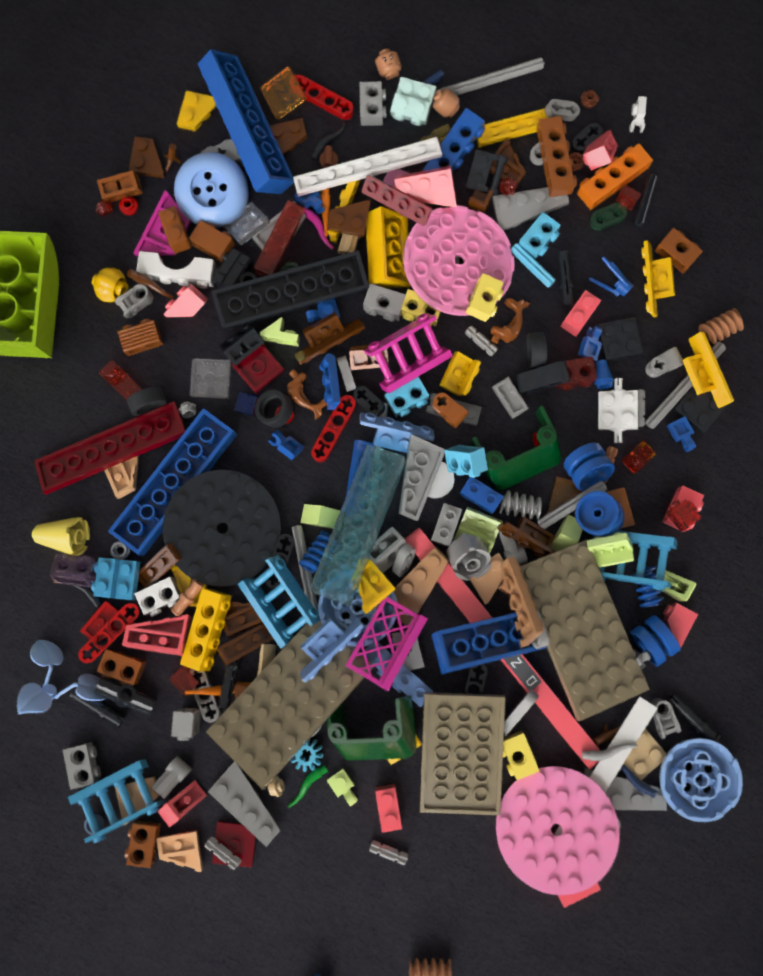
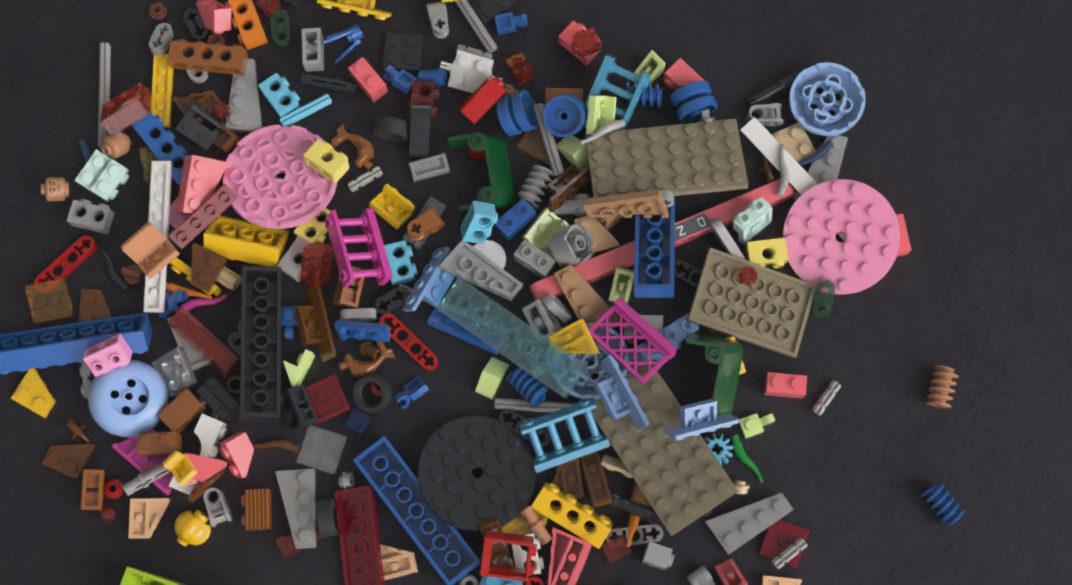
camera: 80 degrees left, 5 degrees down
none -> bright pink brick [83,333,133,377]
none -> clear red window [100,83,152,136]
none -> nougat bracket [121,222,180,279]
none -> light grey pin [122,463,171,496]
none -> light nougat wing [128,498,170,539]
none -> yellow bracket [162,451,198,486]
none -> coral slope [184,453,227,484]
none -> reddish brown animal [251,439,300,453]
none -> light grey wing [275,469,316,549]
none -> clear red brick [300,240,333,288]
none -> light grey brick [302,28,324,72]
none -> reddish brown pin [359,341,383,361]
none -> red window [459,75,506,124]
none -> red window [480,530,537,582]
none -> light grey animal [579,119,625,144]
none -> yellowish green slope [609,267,634,304]
none -> medium blue bracket [665,399,739,441]
none -> light aqua plate [733,197,772,246]
none -> clear red plate [738,266,757,285]
none -> clear green plate [812,279,835,318]

